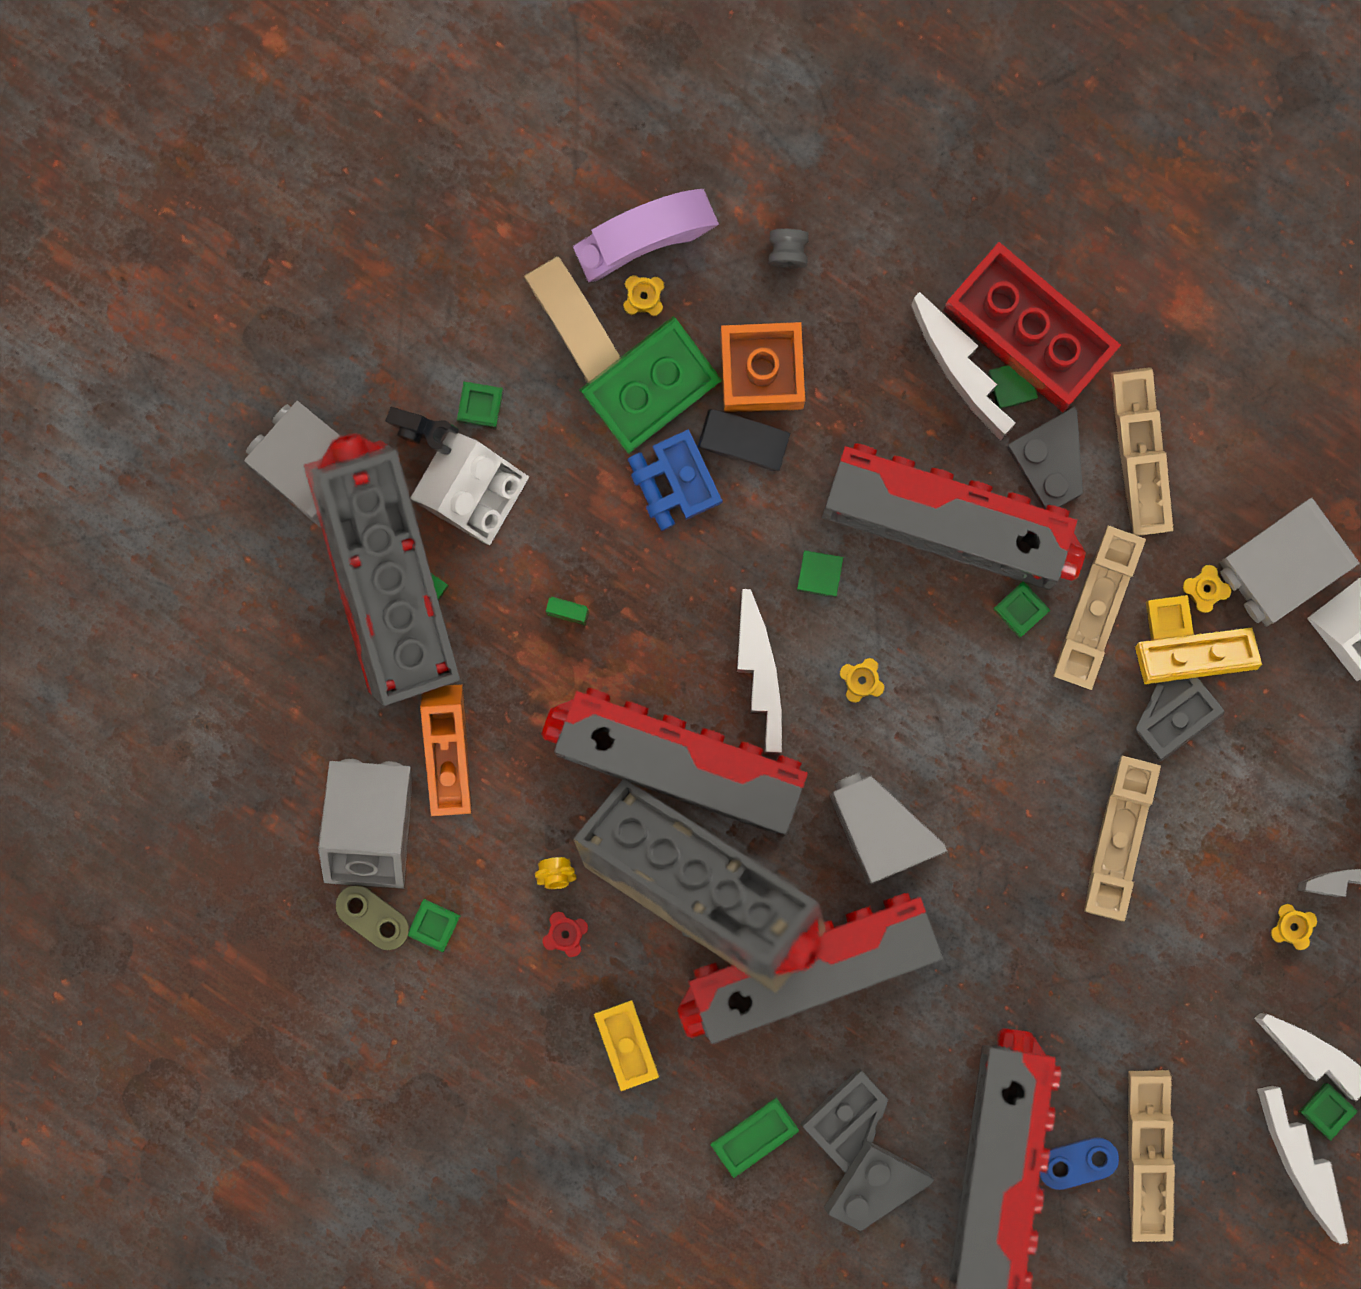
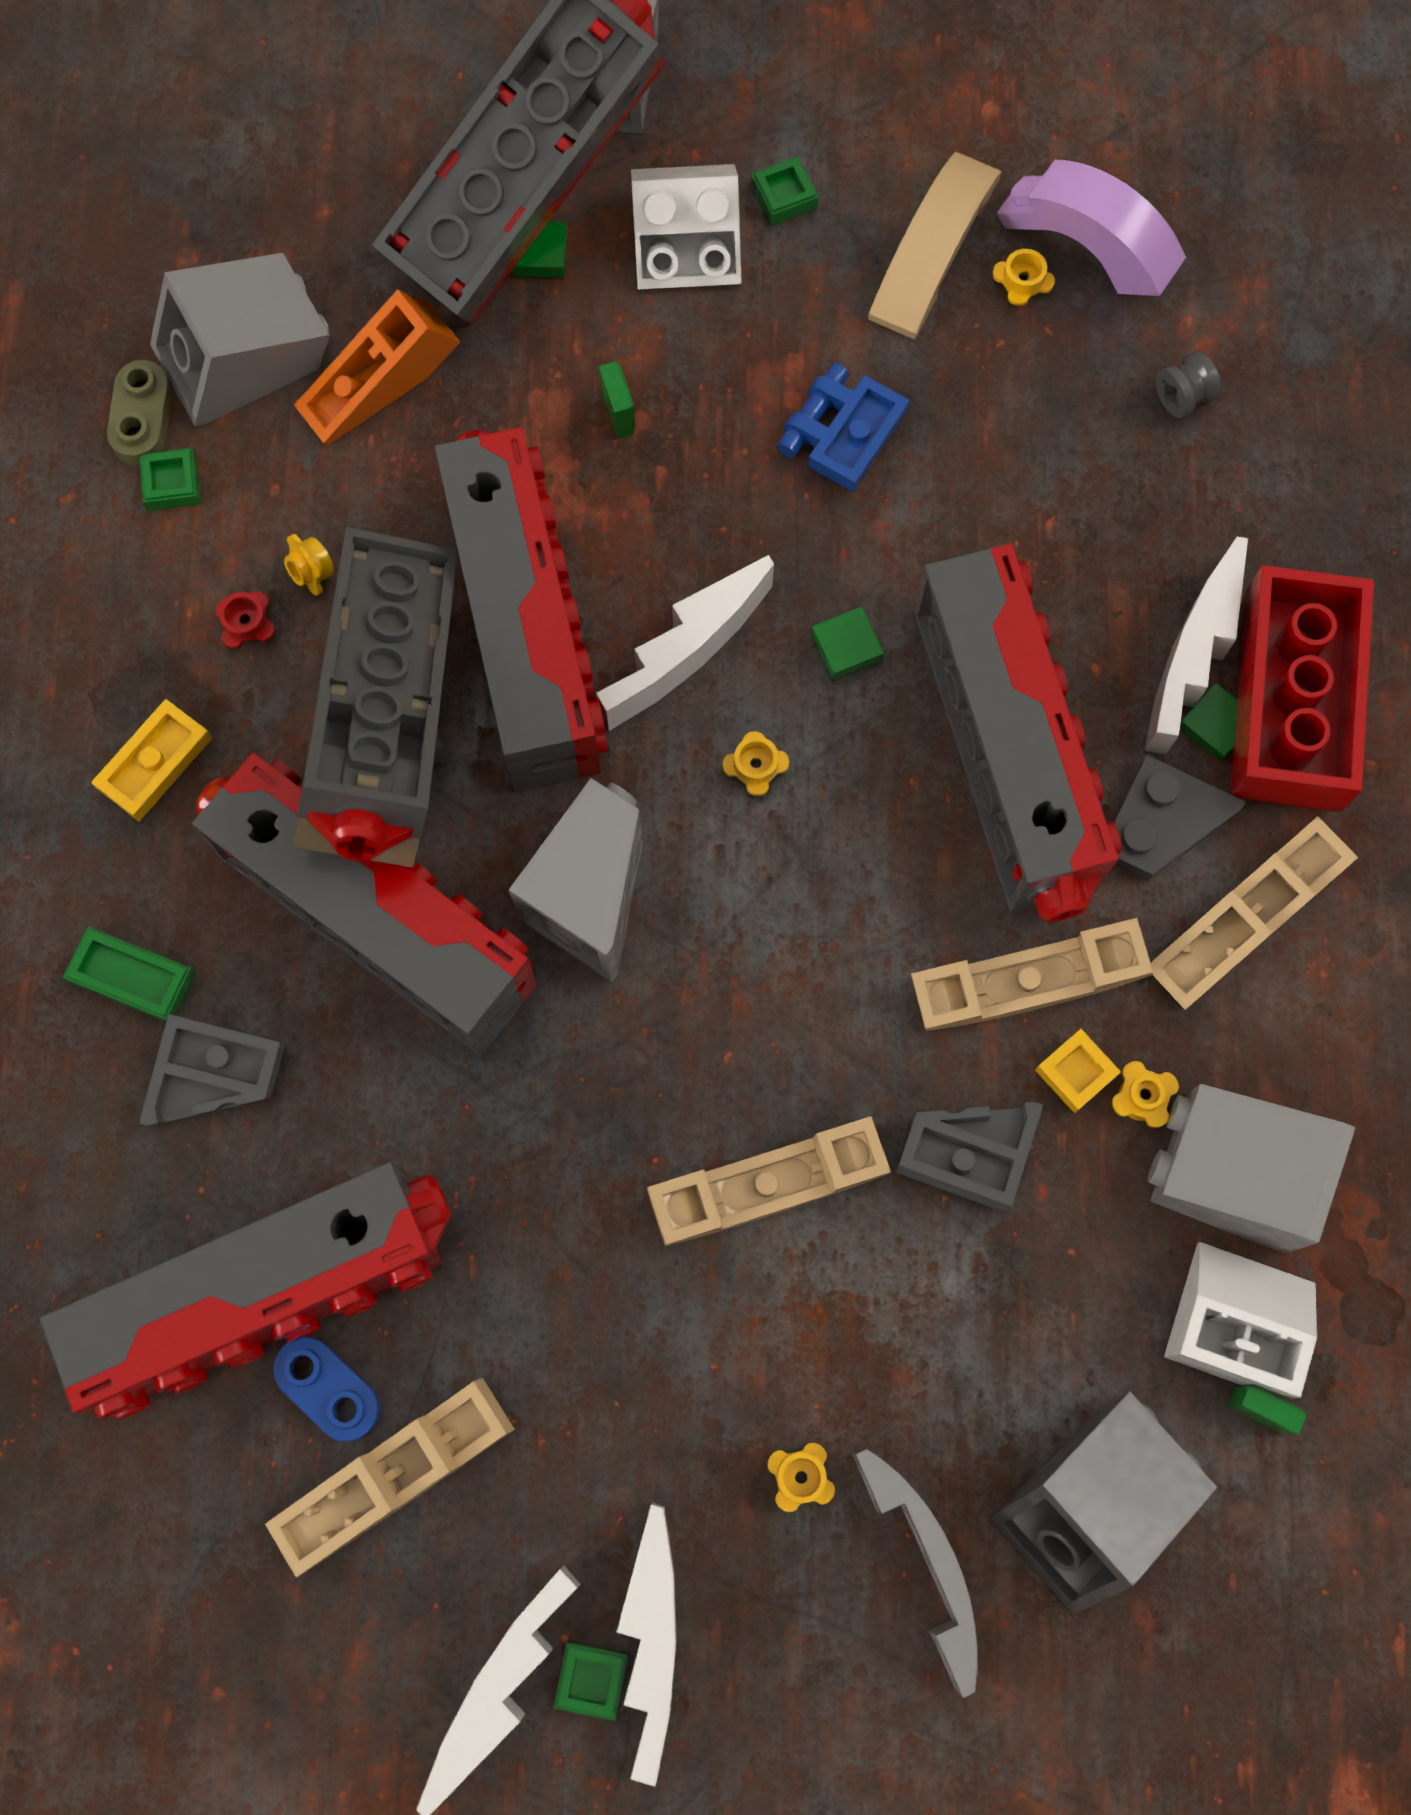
camera: 60 degrees right, 10 degrees down
black plate [385,407,459,454] -> none
green tile [579,317,722,454] -> none
black slope [697,409,790,471] -> none
orange brick [720,322,805,413] -> none
dark grey wing [824,1141,934,1231] -> none
green tile [993,581,1050,638] -> none
yellow tile [1135,628,1262,684] -> none

